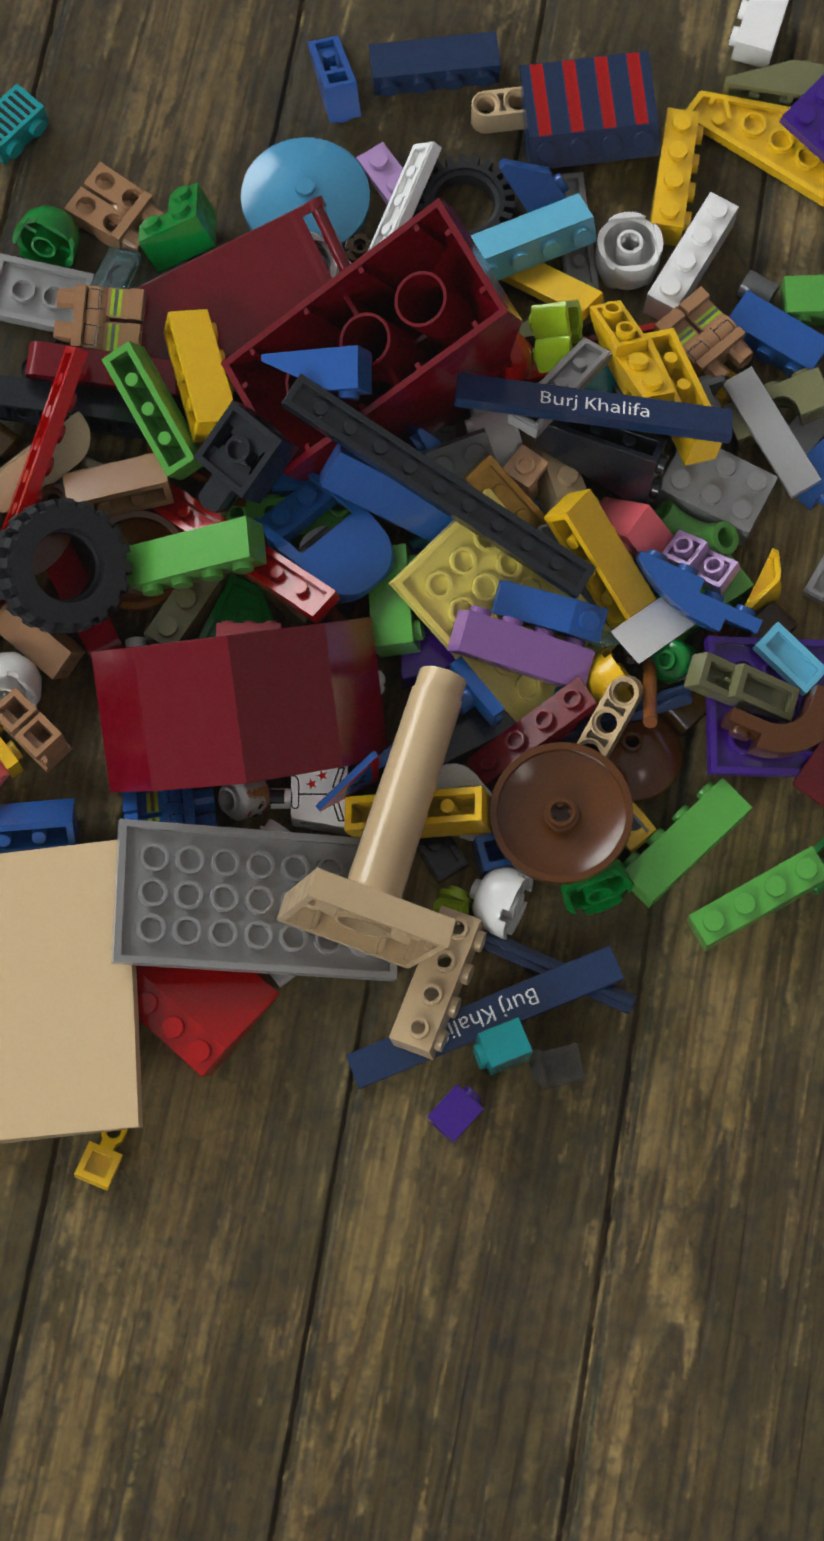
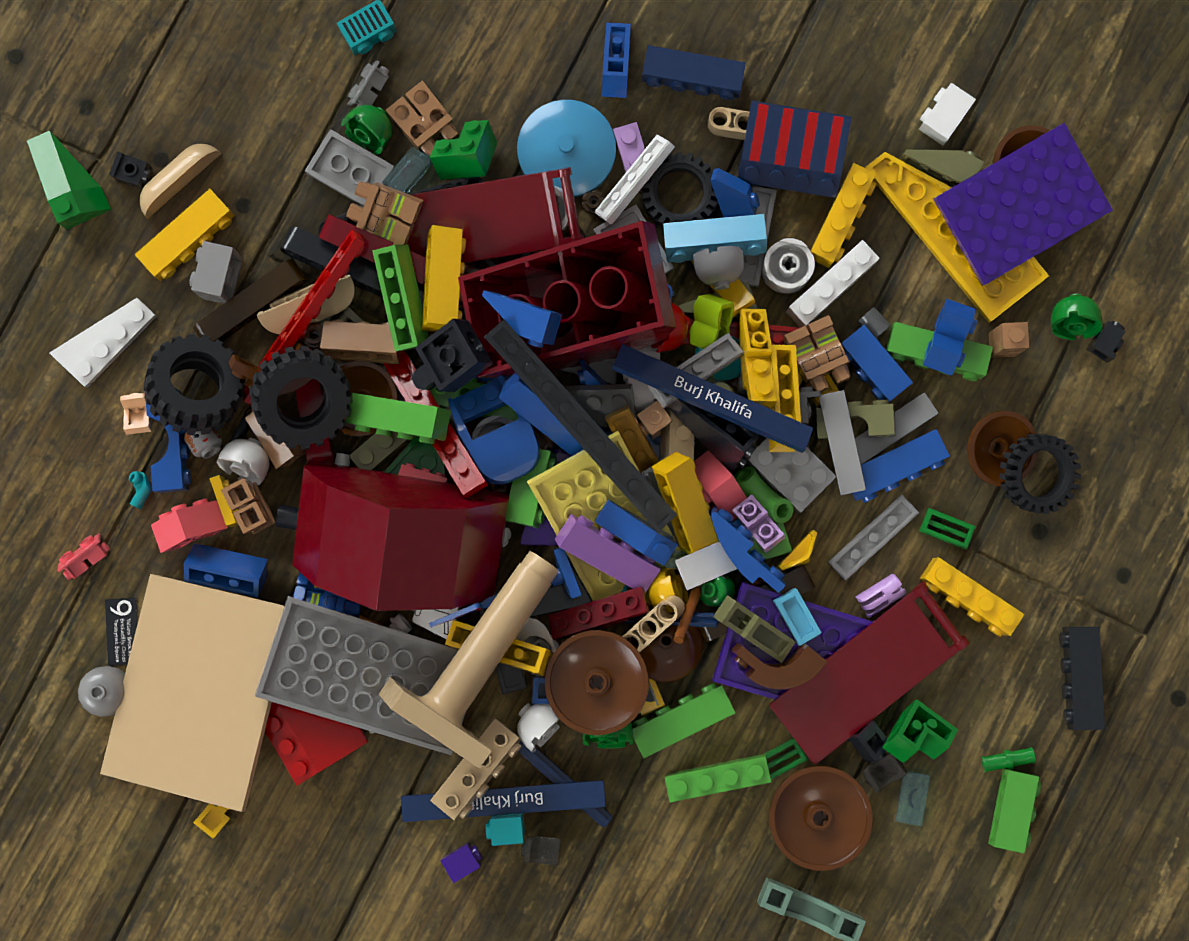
camera: 20 degrees right, 10 degrees up
lime plate [433,885,473,914] -> none
none -> black beam [276,505,299,530]
none -> light grey hinge [347,61,389,107]
none -> light grey cylinder [693,246,744,290]

